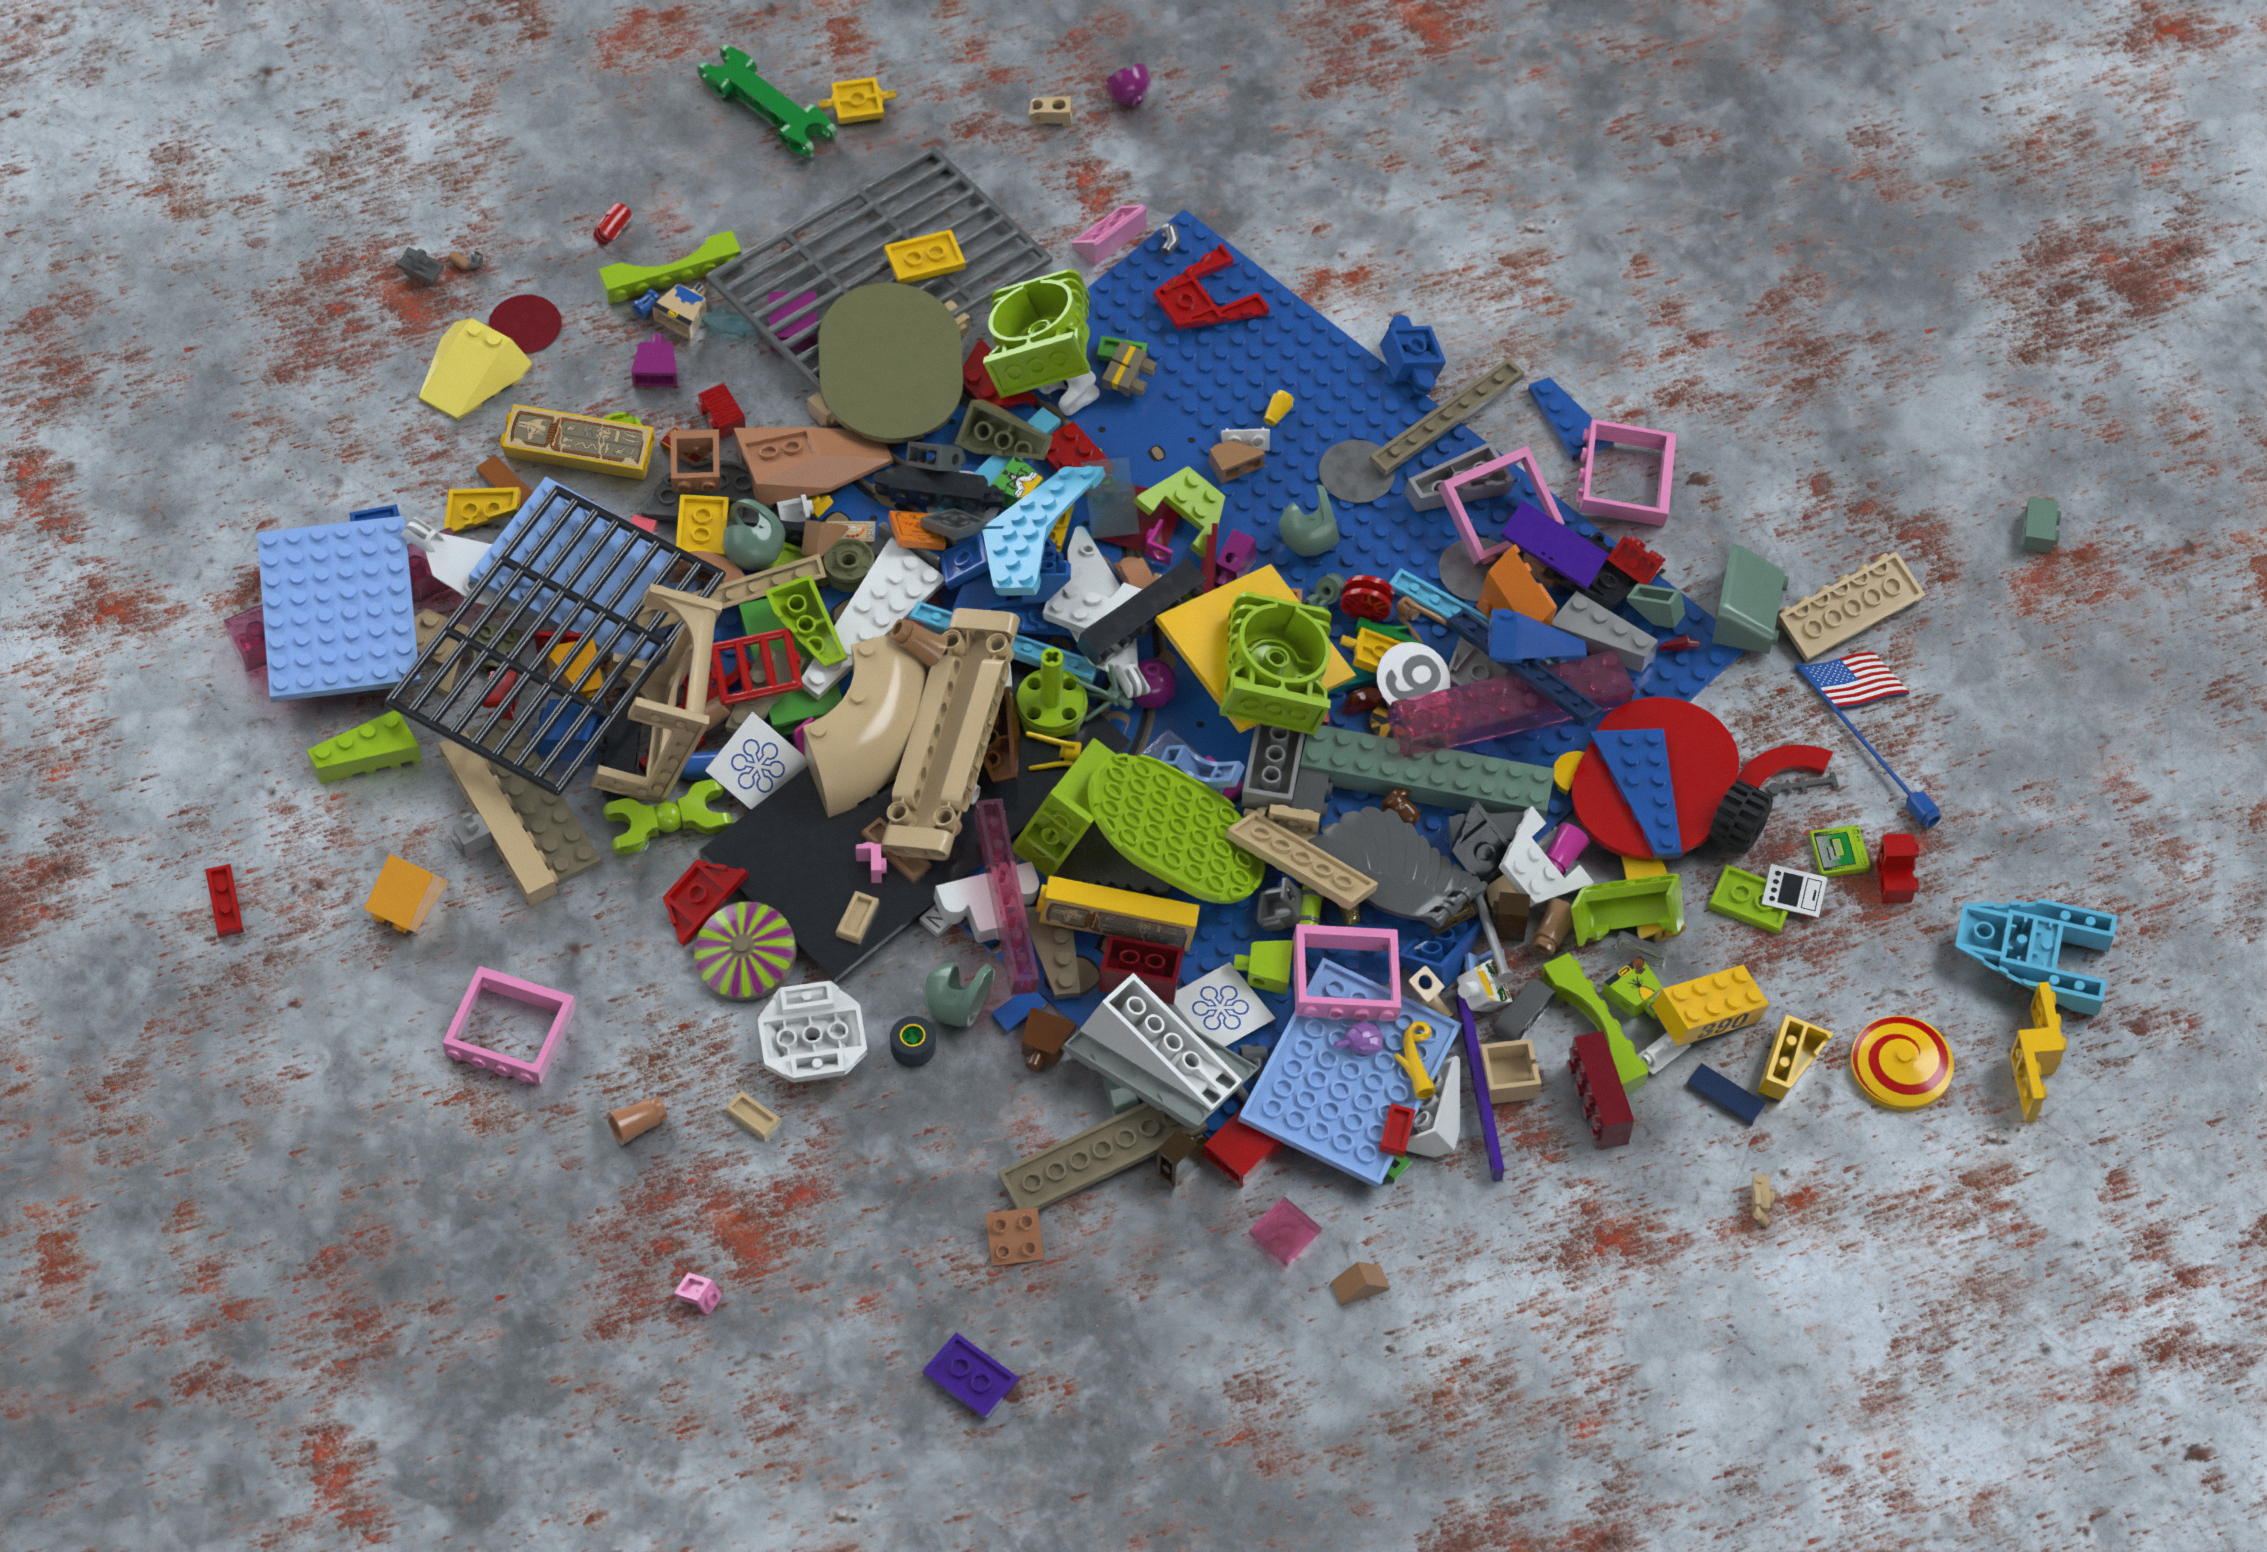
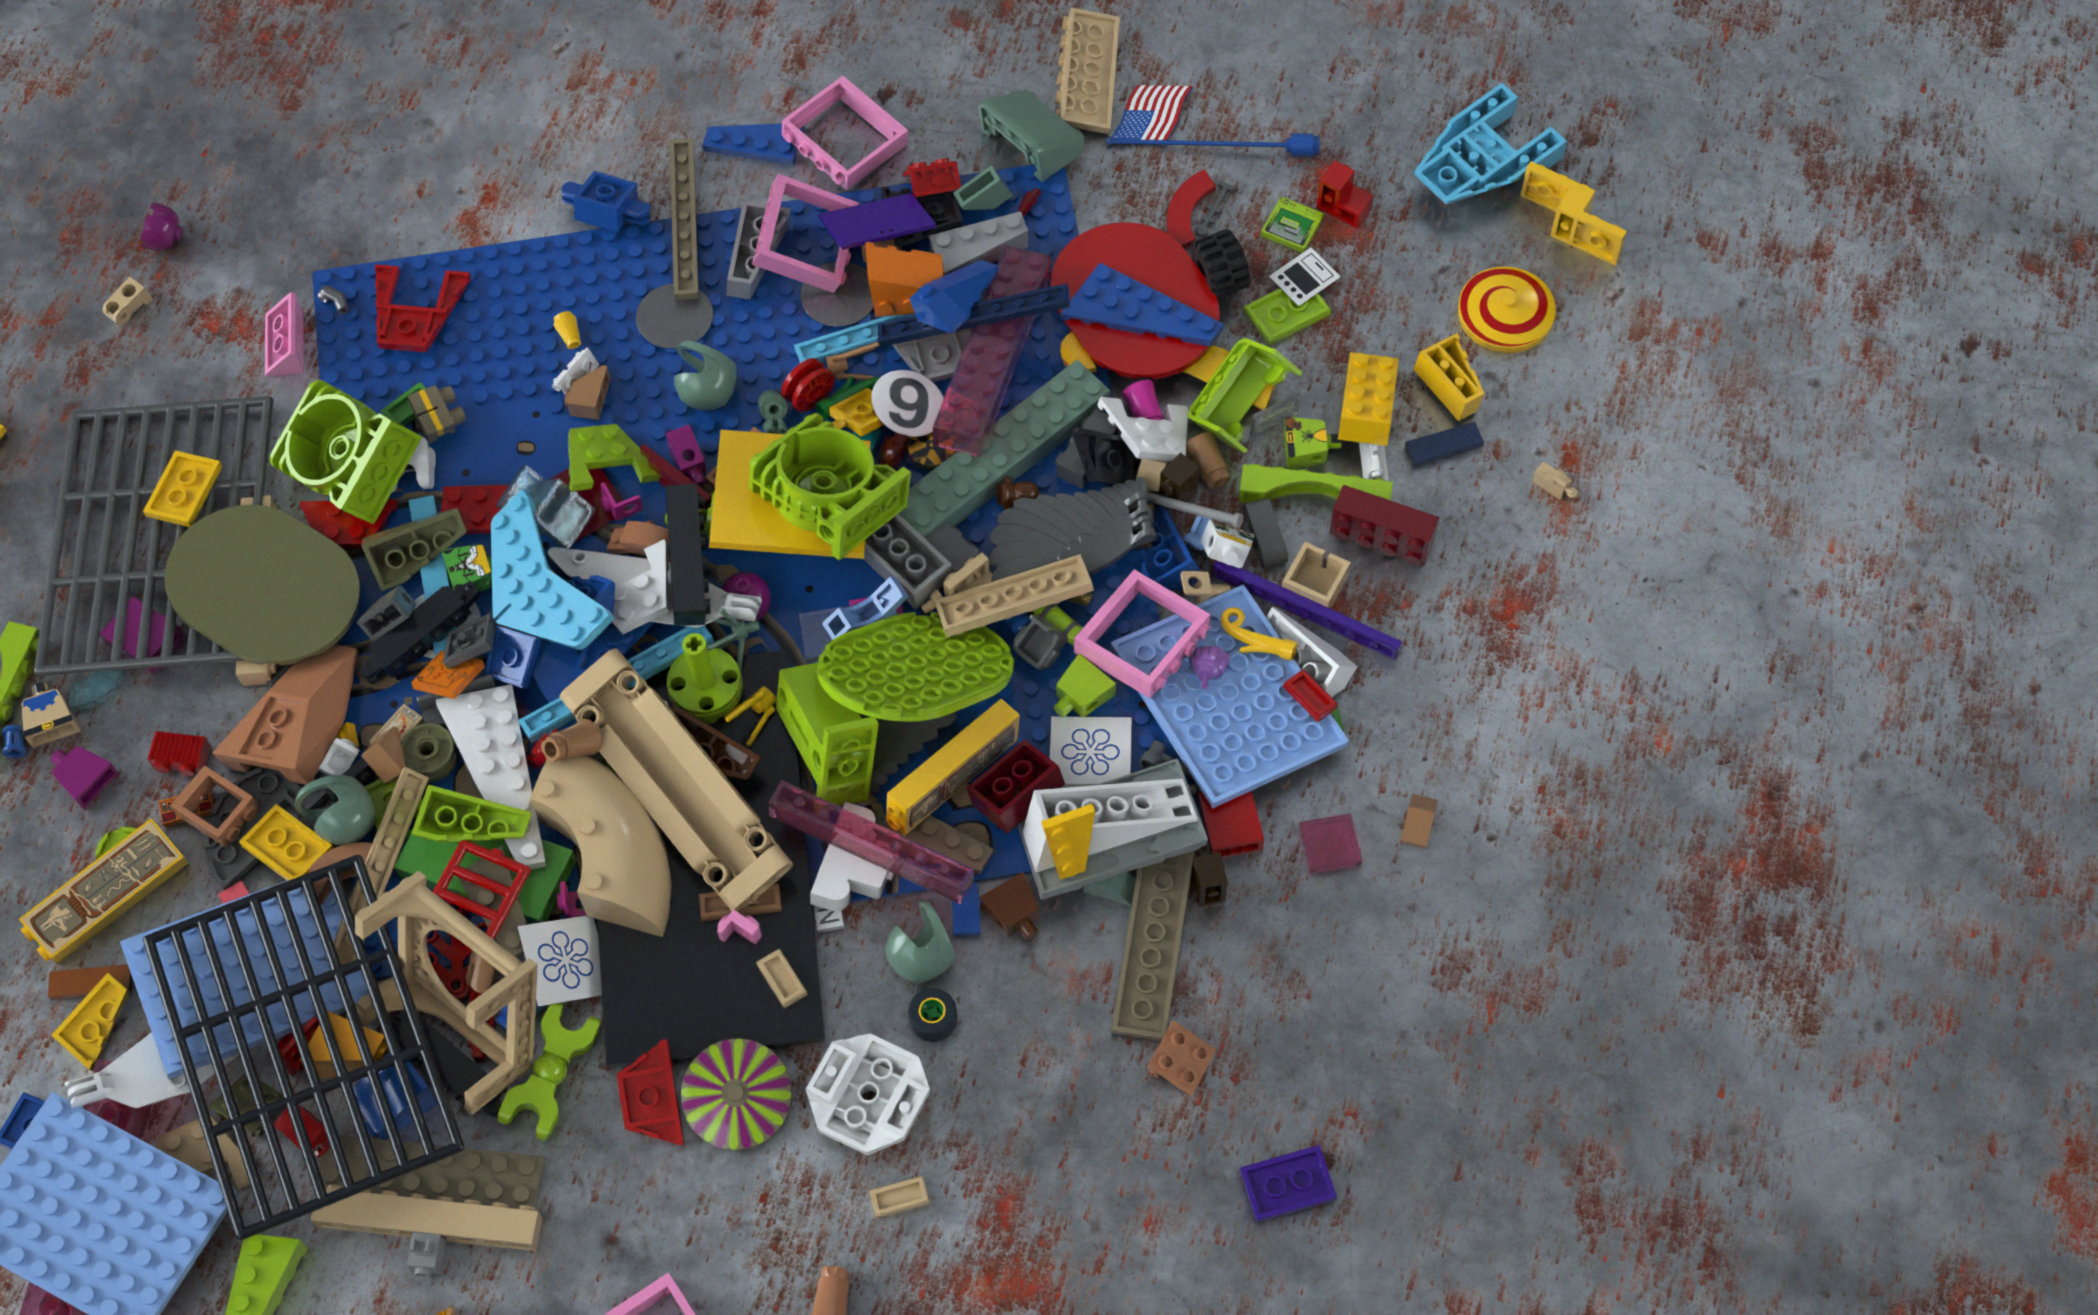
camera: 50 degrees left, 5 degrees up
none -> yellow wing [1041,804,1095,880]

